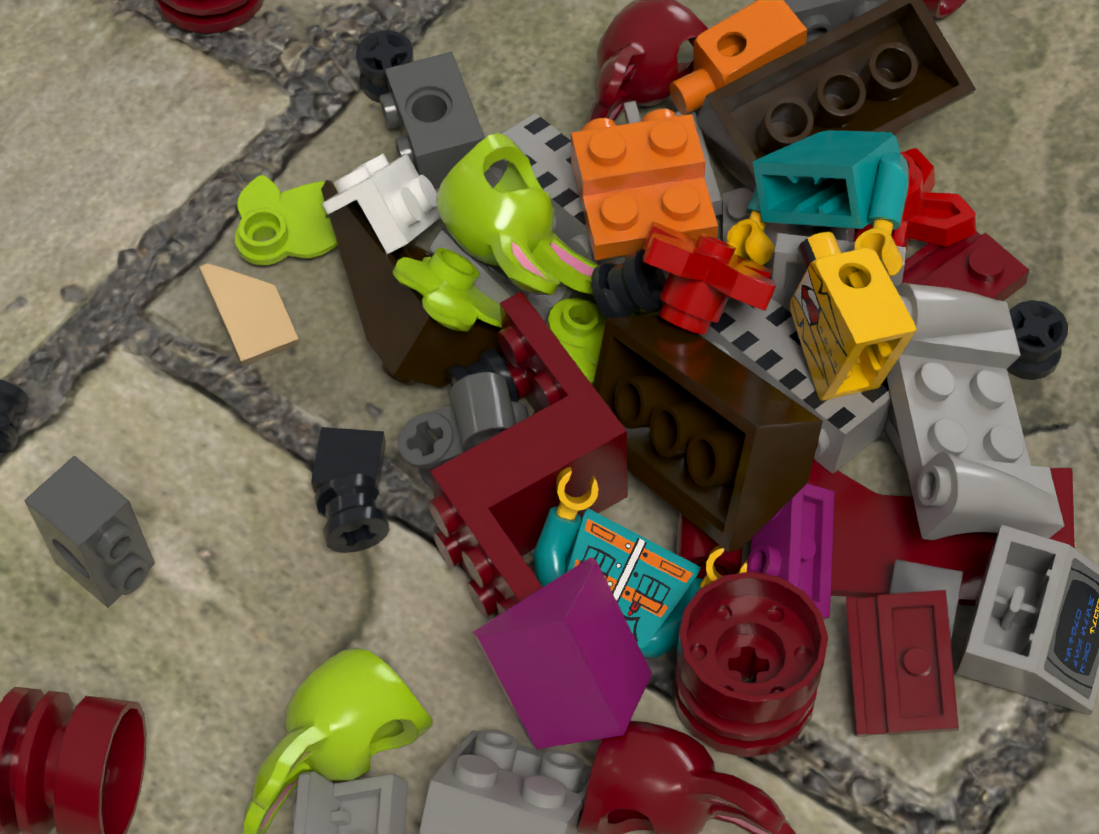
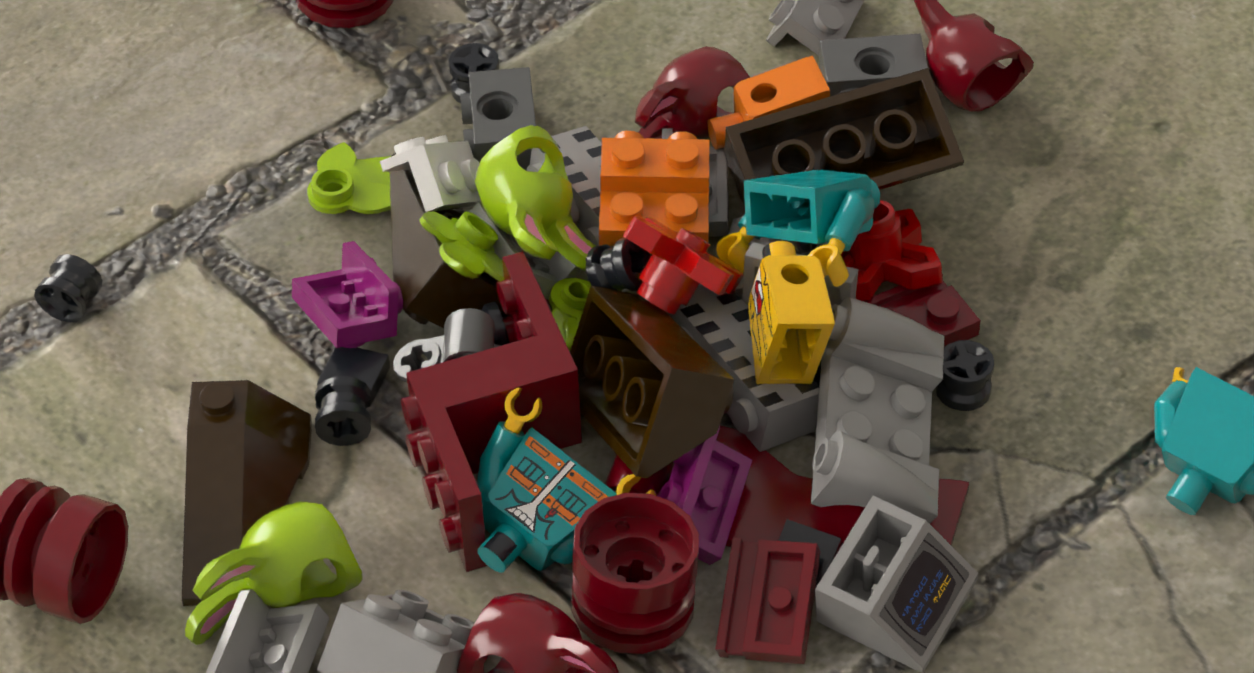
camera: 10 degrees right, 10 degrees down
dark grey brick [24,456,155,608] -> none
tan slope [199,263,299,367] -> none
magenta slope [472,557,652,749] -> none
none -> dark brown wedge [182,380,312,606]
none -> magenta bracket [292,241,403,348]

